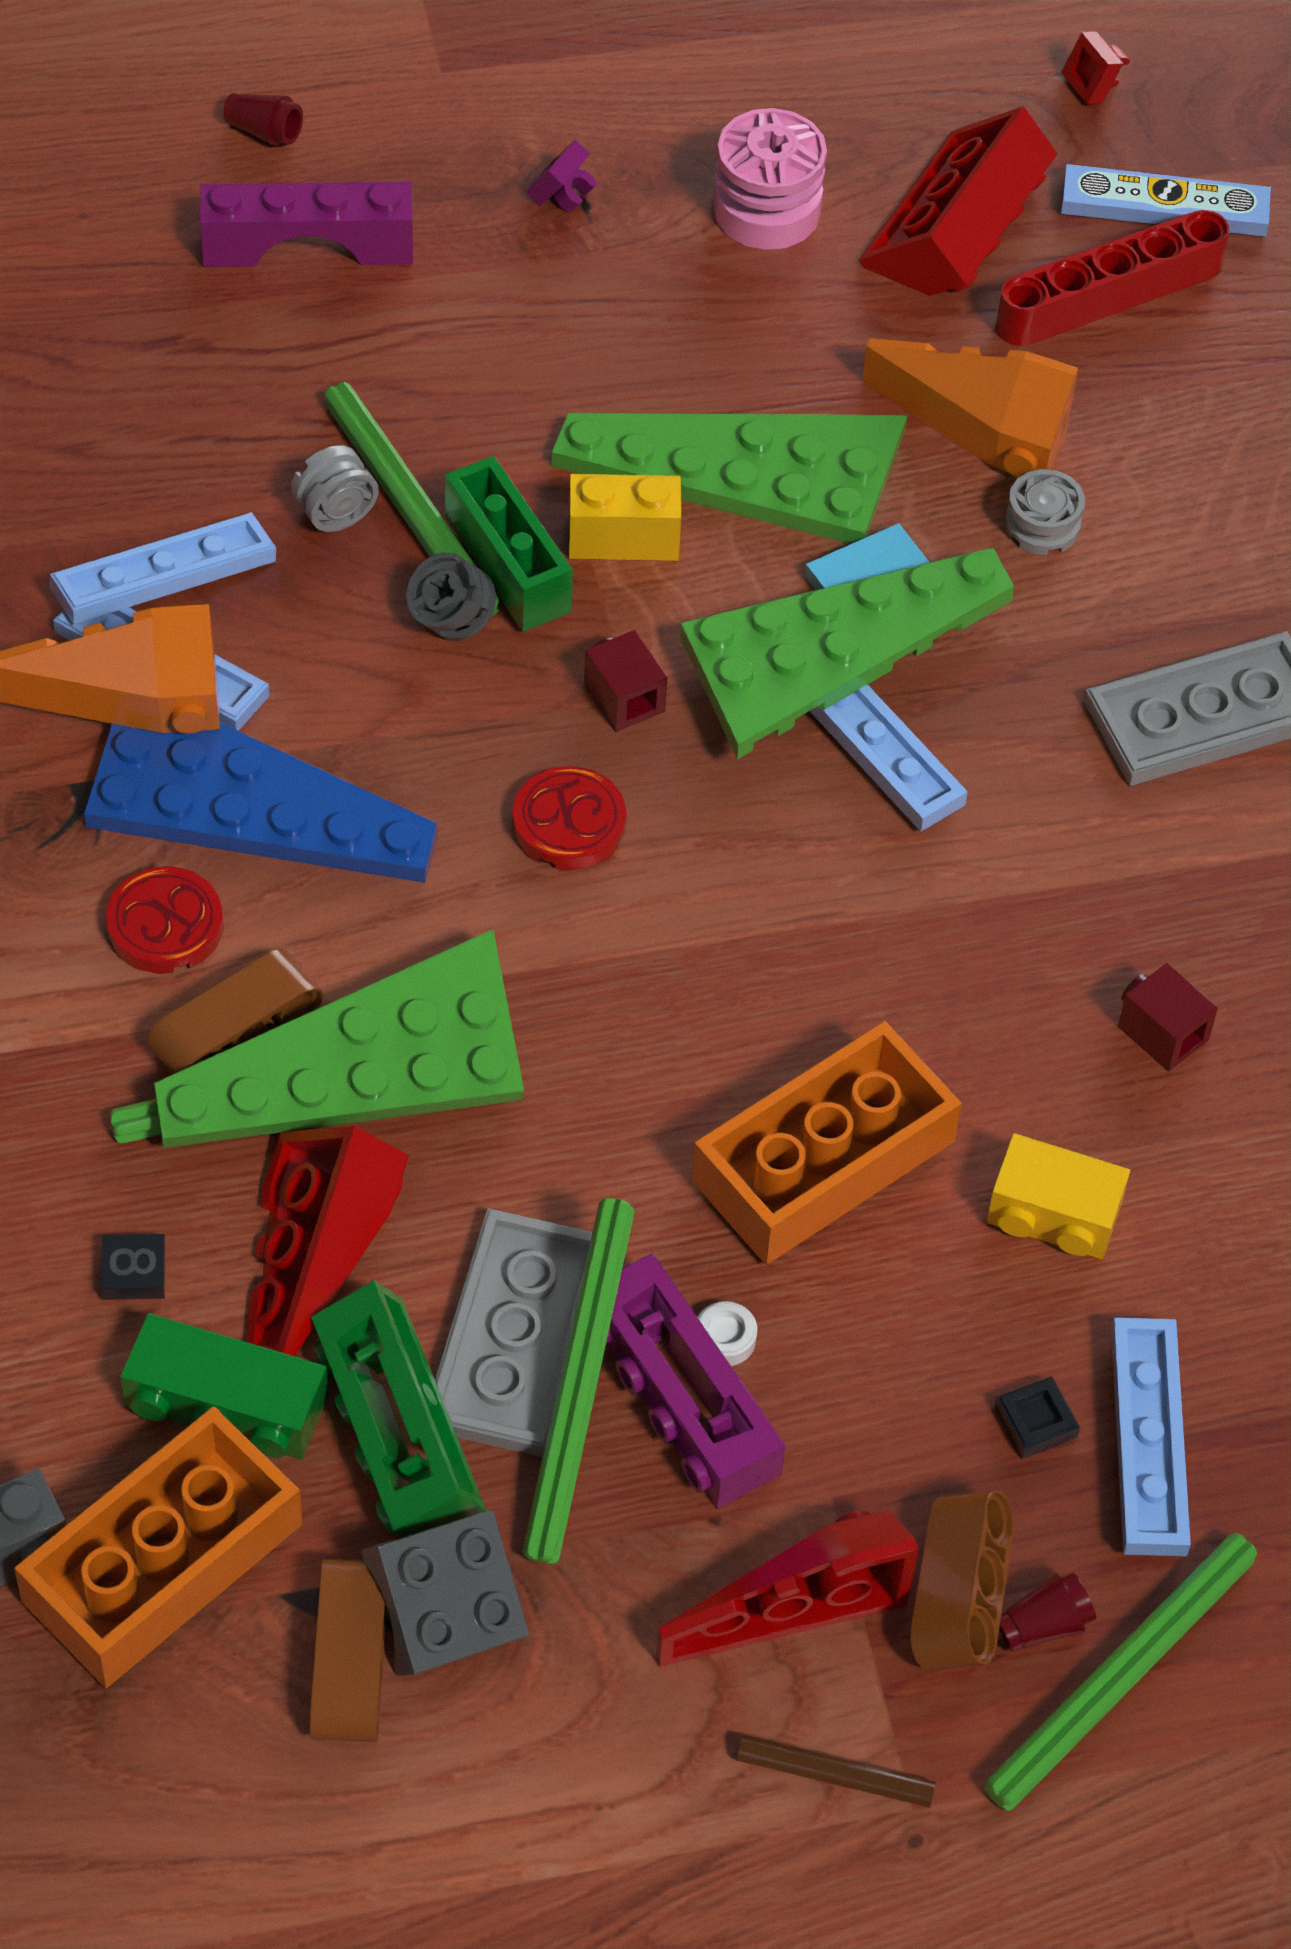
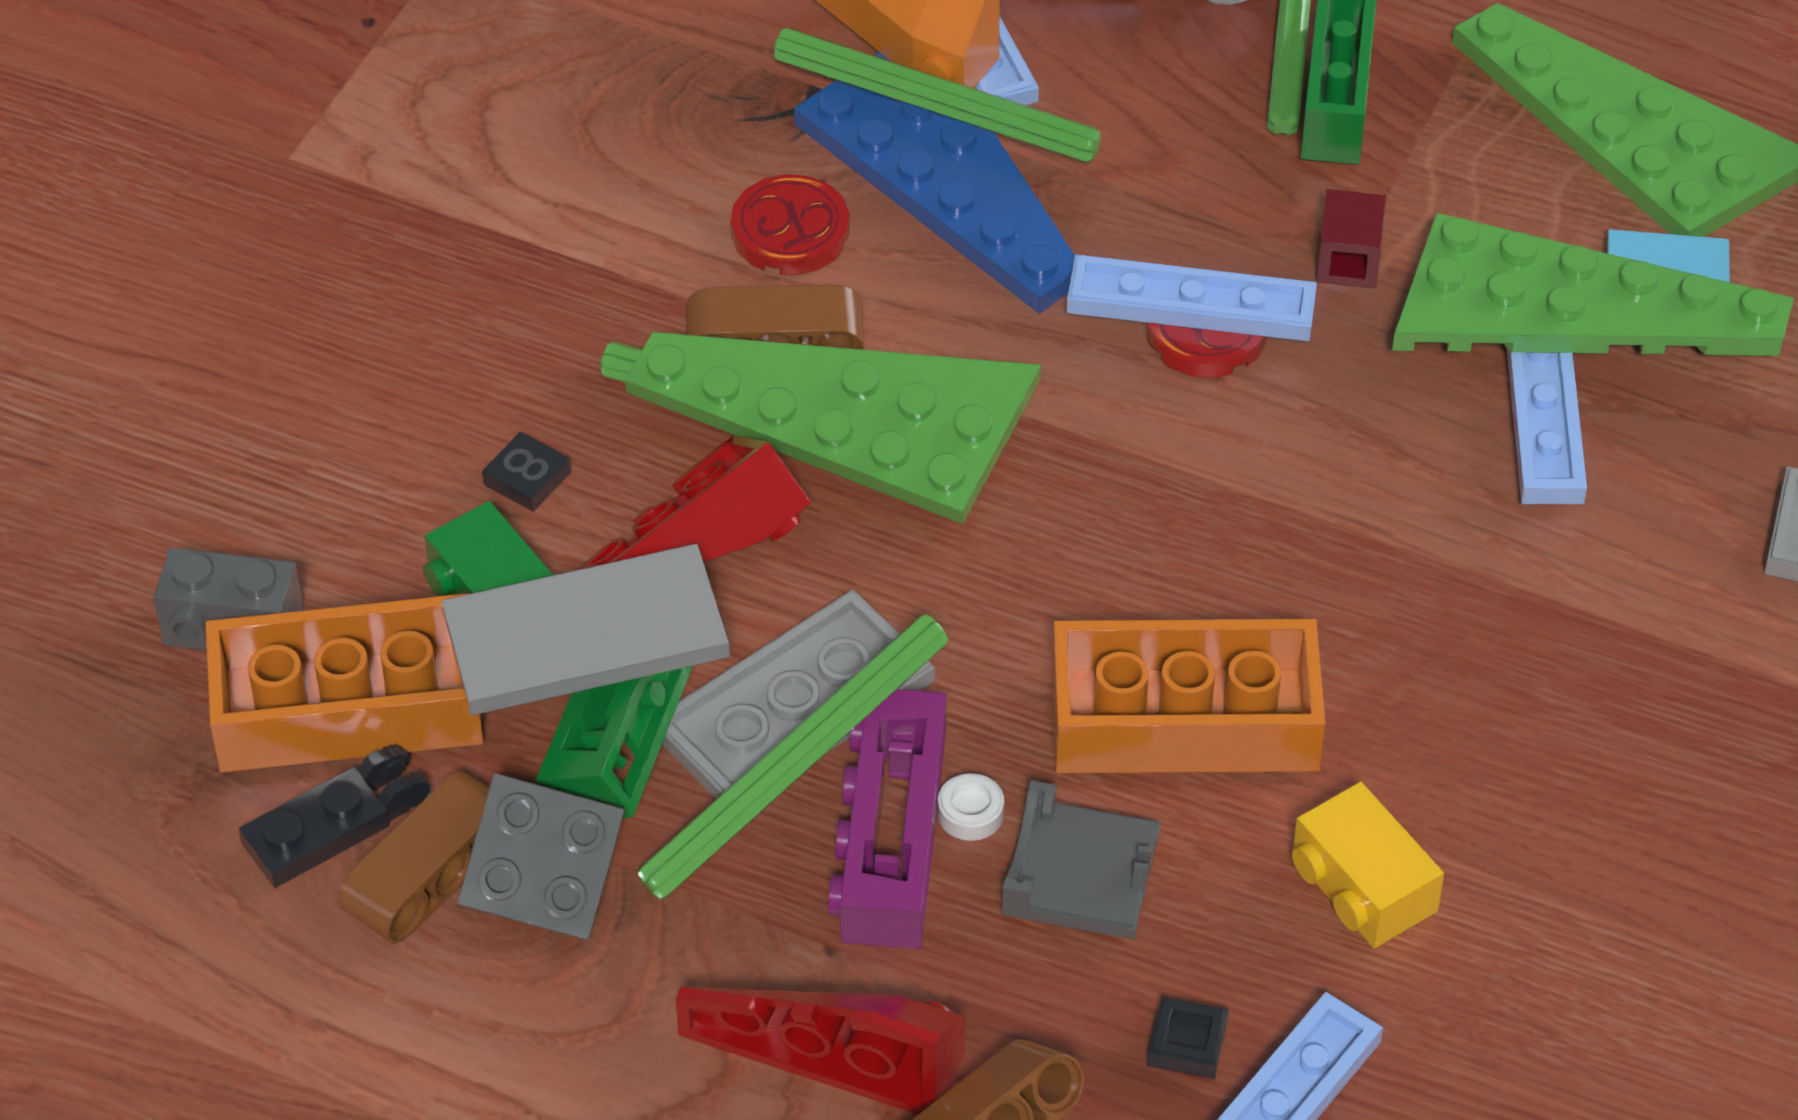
camera: 40 degrees right, 5 degrees down
dark grey wheel [406,552,496,641] -> none
yellow brick [569,474,681,561] -> none
dark red brick [1118,963,1218,1072] -> none
none -> black hinge [238,744,431,889]
none -> light grey tile [441,544,730,716]
none -> bright green axle [774,28,1101,163]
none -> dark grey piece [1002,780,1161,940]
none -> light blue tile [1067,254,1317,342]

